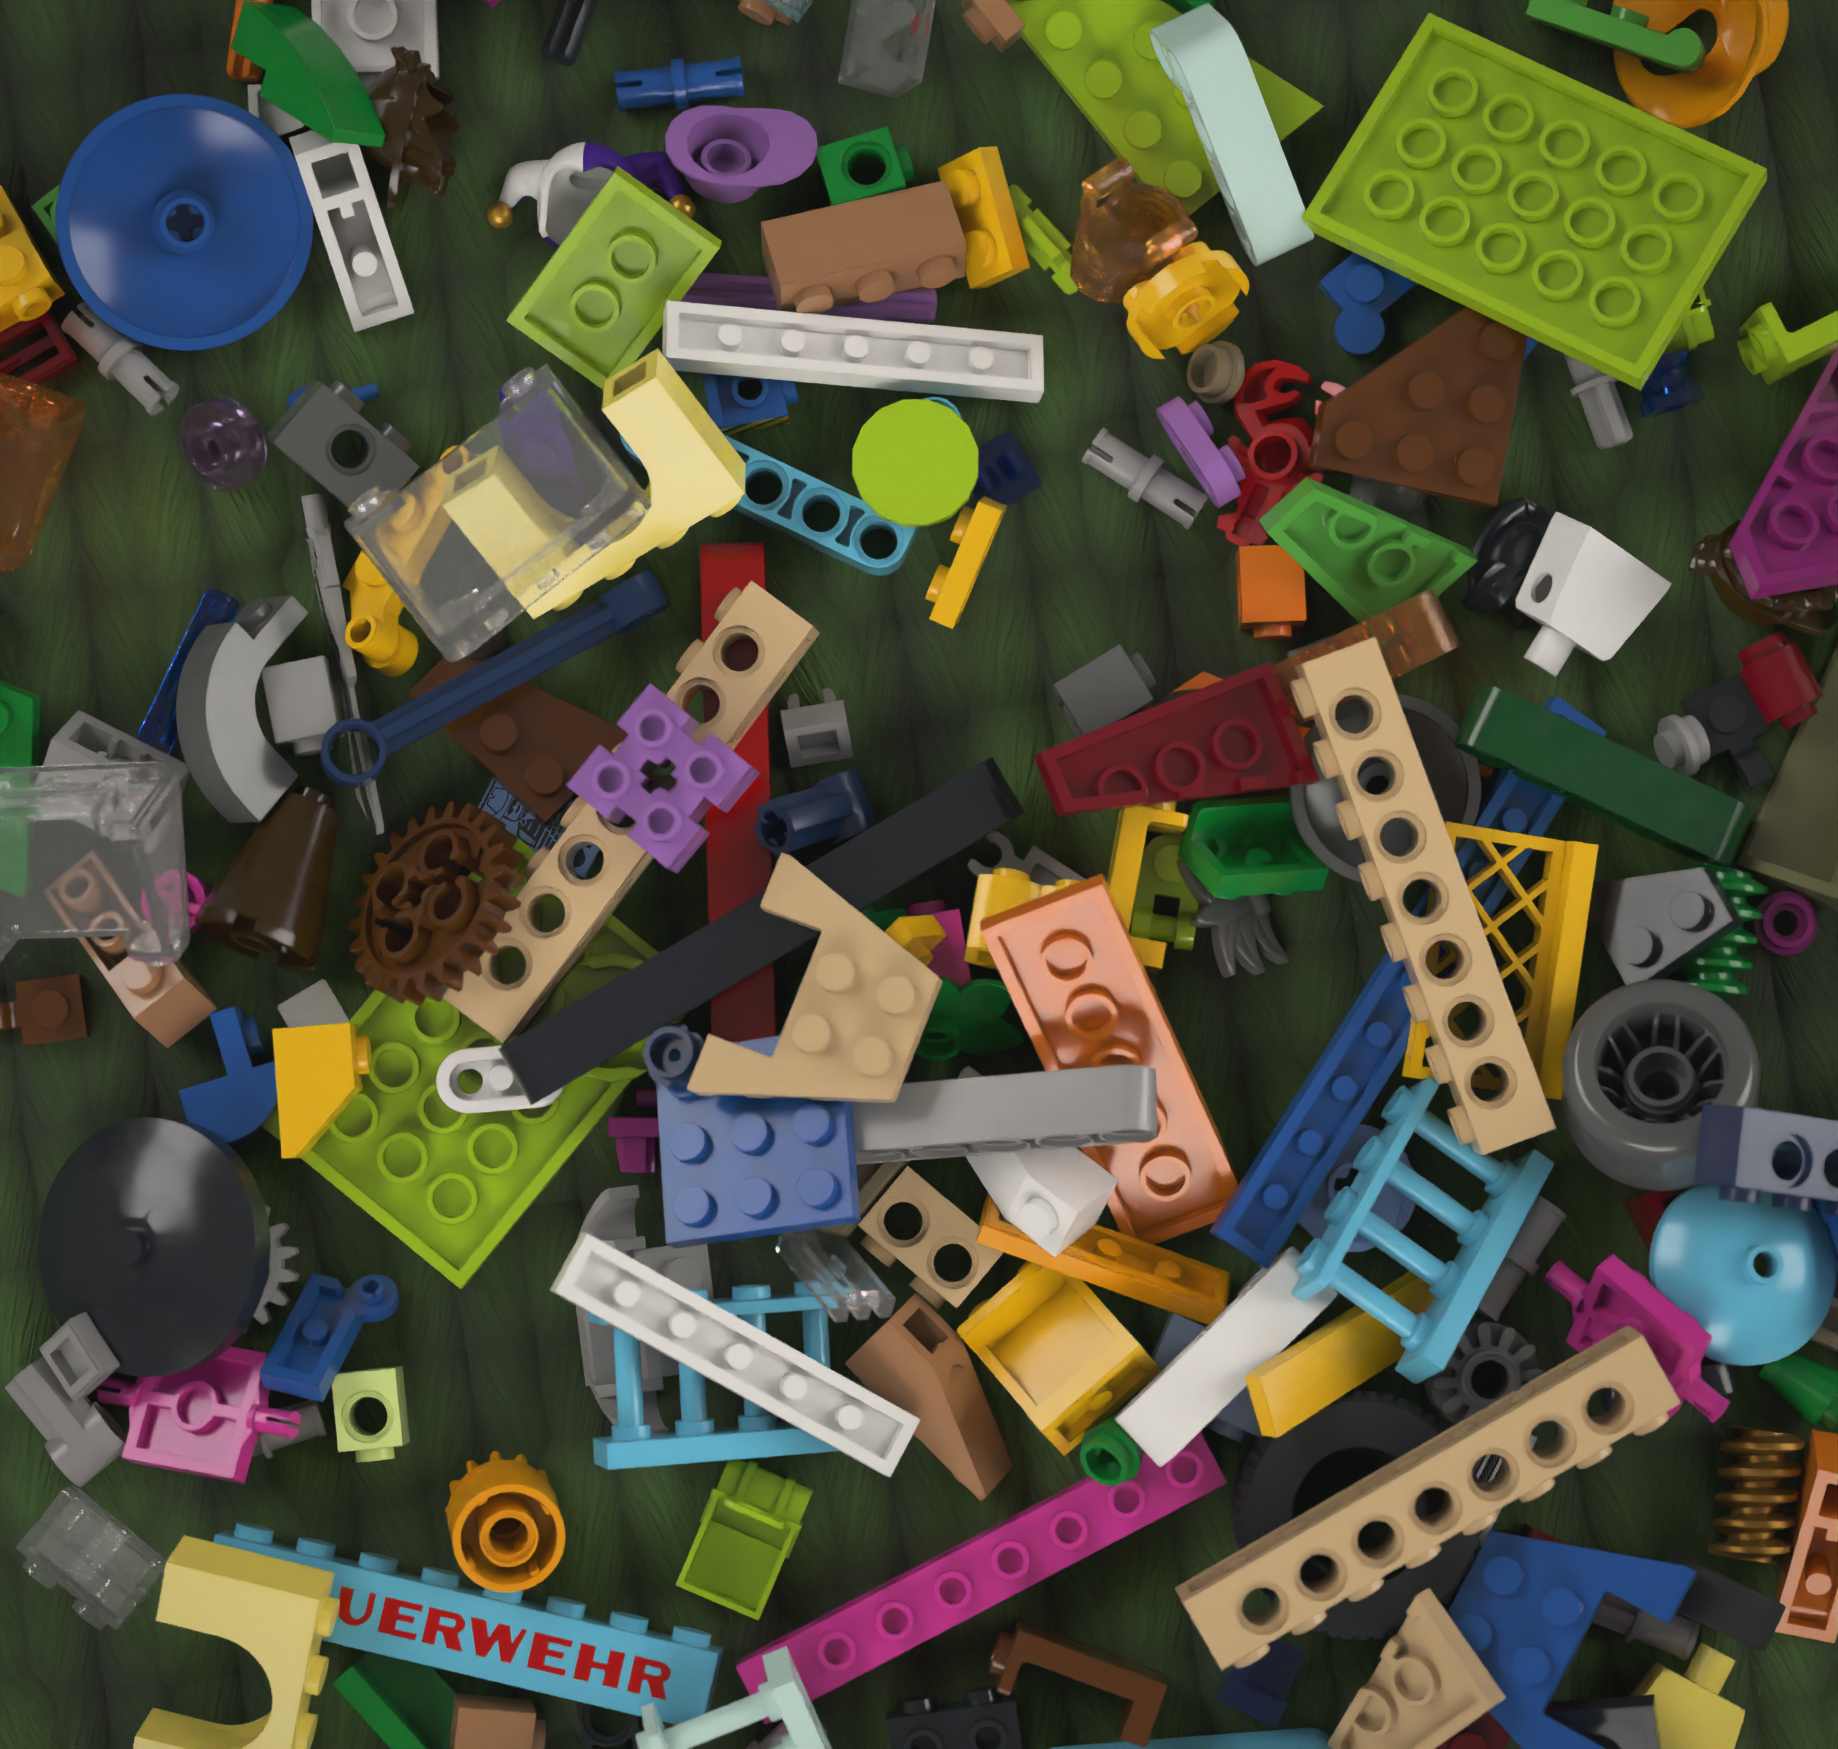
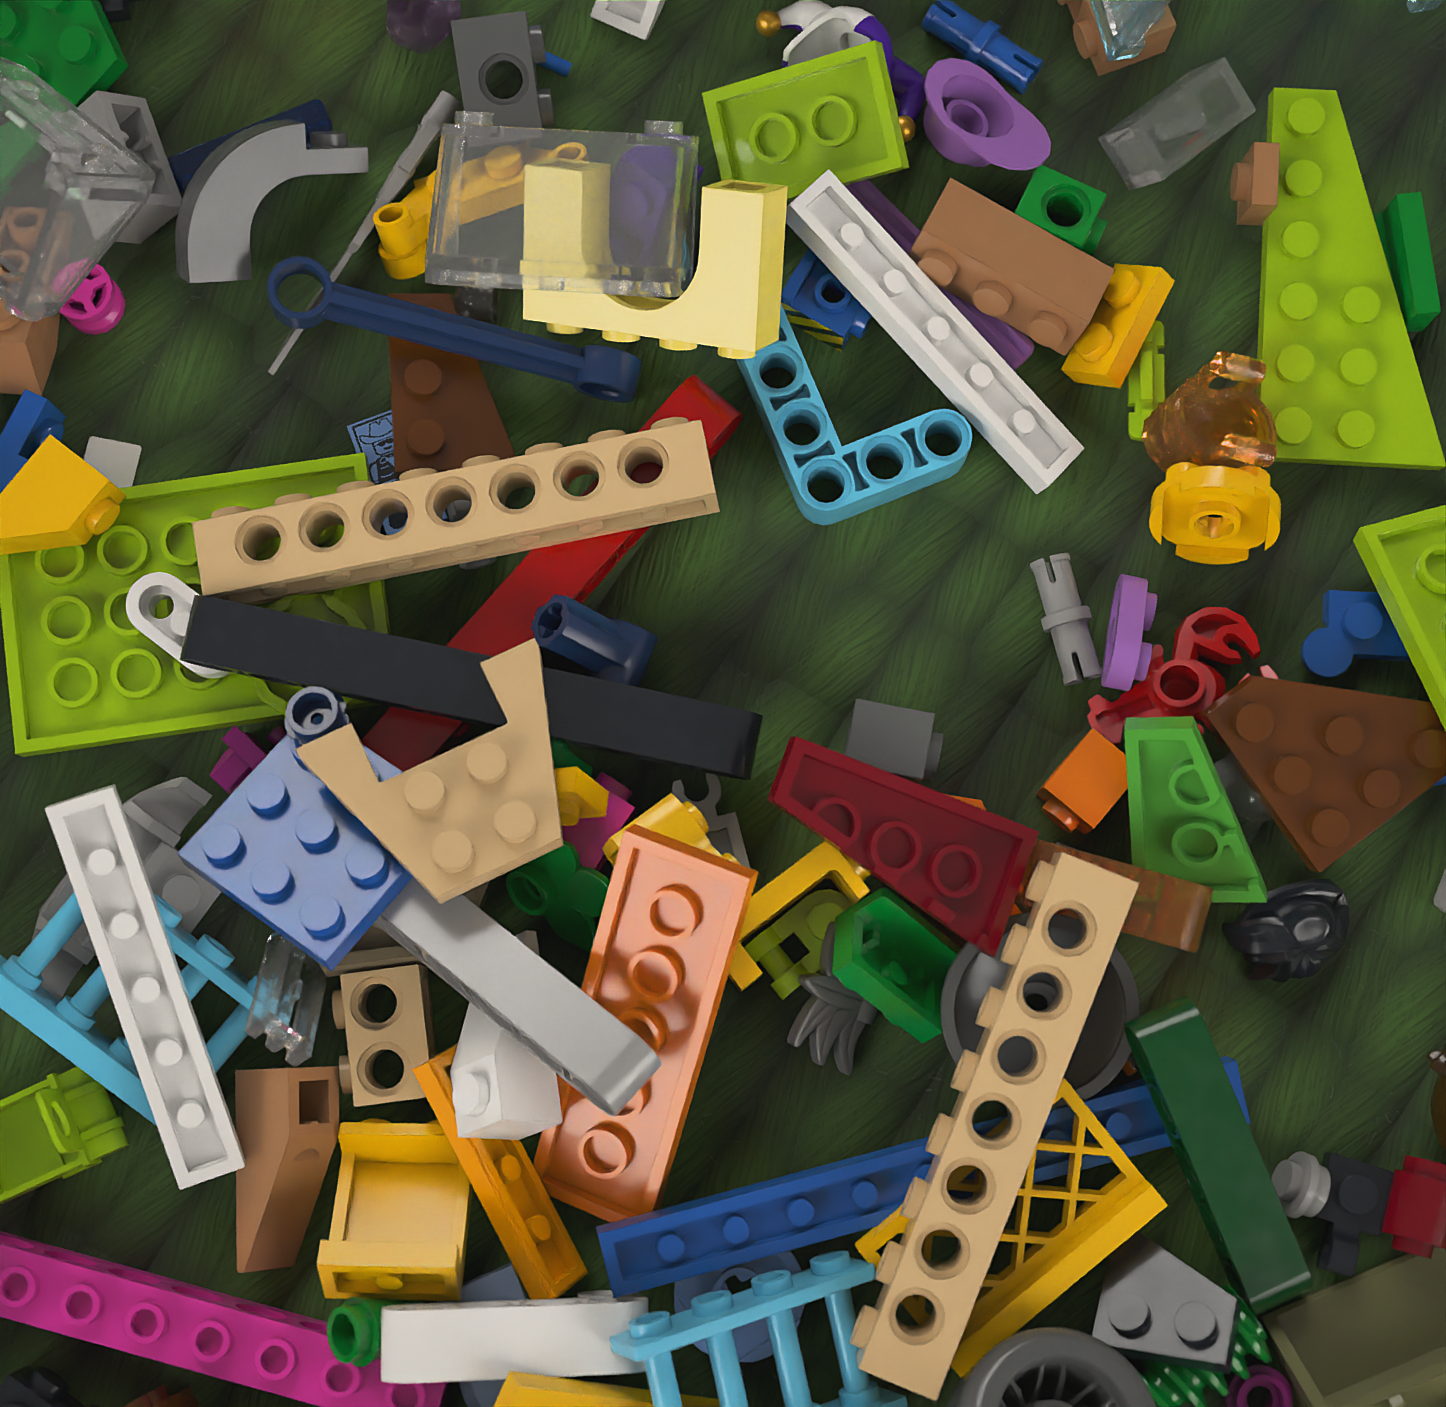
camera: 40 degrees right, 5 degrees down
dark brown cone [195,786,340,972] -> none
light grey brick [261,655,346,756] -> none
reddish brown gear [347,801,525,1006] -> none
medium lavender brick [567,684,760,874] -> none
light grey tile [780,688,853,768] -> none
lime tile [852,399,979,528] -> none
yellow plate [925,496,1007,629] -> none
clear blue tile [972,430,1042,509] -> none
light aqua beam [1149,3,1314,266] -> none
dark tan plate [1187,341,1245,405] -> none
white torso [1515,511,1672,678] -> none

